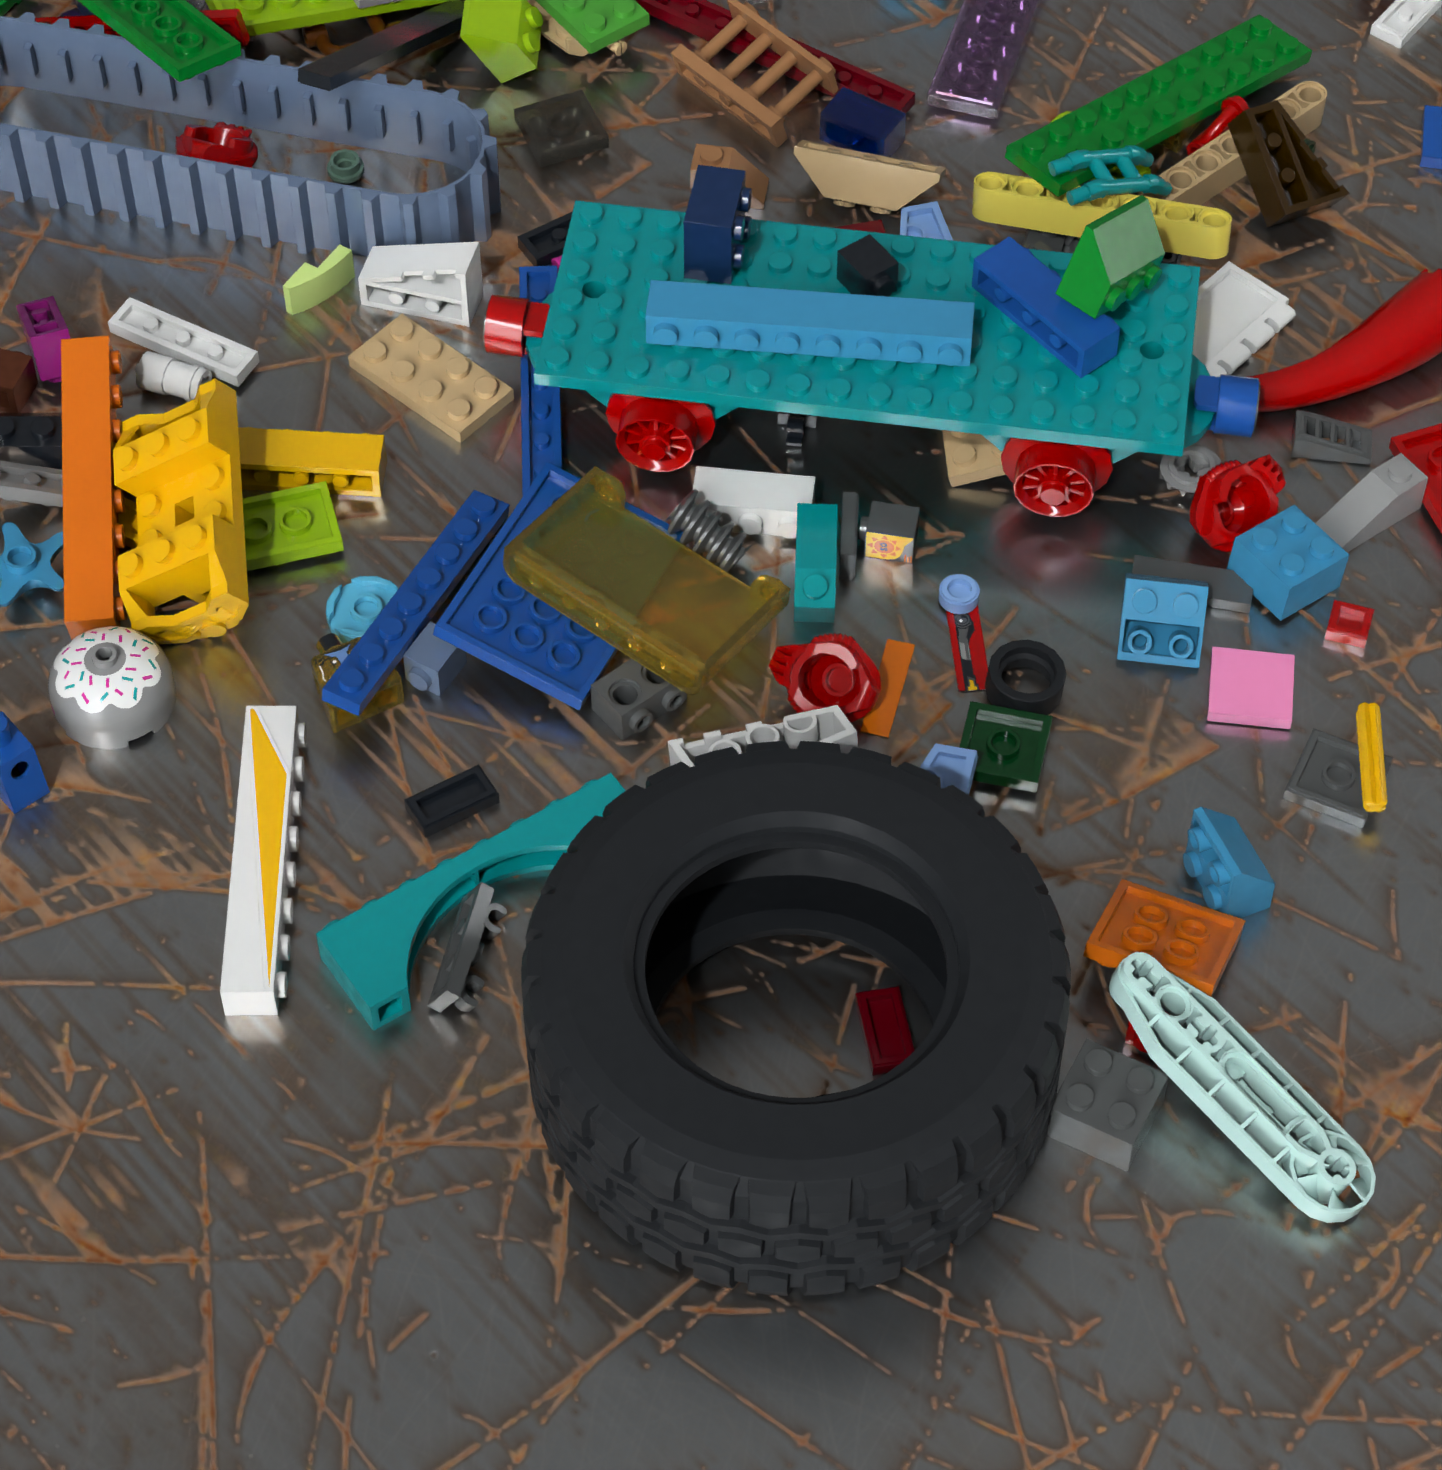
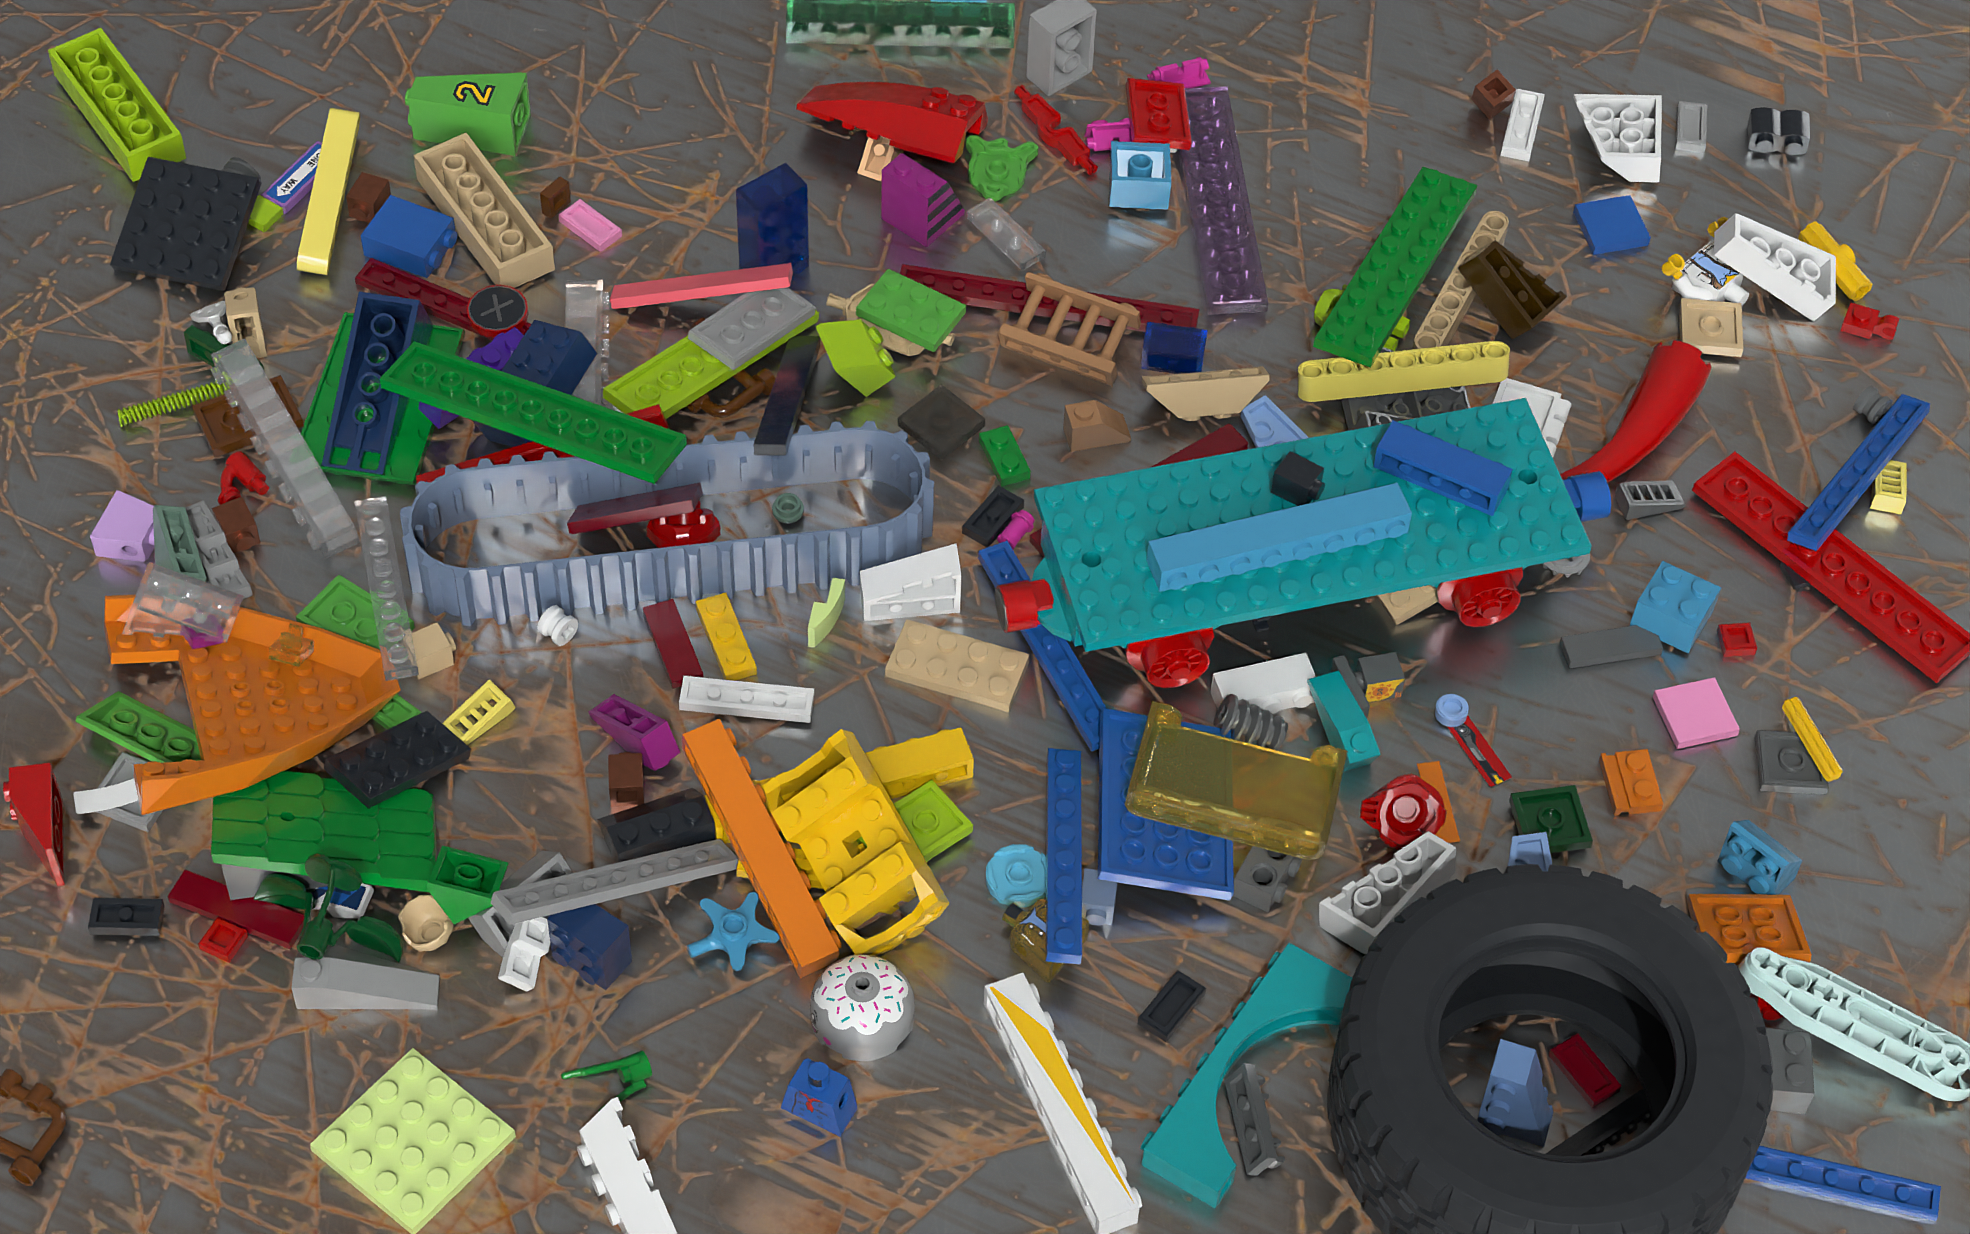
camera: 25 degrees left, 0 degrees up
white piece [135,351,212,402] -> none
dark blue brick [683,165,752,284] -> none
black tyre [985,639,1067,715] -> none
teal piece [1048,145,1172,206] -> none
green slope [1055,195,1165,319] -> none
dark azure slope [1117,573,1209,668] -> none
red plant [1186,95,1249,156] -> none
red helmet [1190,454,1286,552] -> none
light grey slope [1315,453,1428,553] -> none
none -> white wheel [537,605,579,646]
none -> tile [567,483,703,534]
none -> dark red tile [642,599,704,689]
none -> yellow plate [695,593,757,681]
none -> green plate [979,425,1031,487]
none -> medium blue wedge [1477,1039,1554,1147]
none -> orange plate [1599,749,1663,816]
none -> blue tile [1745,1146,1941,1221]

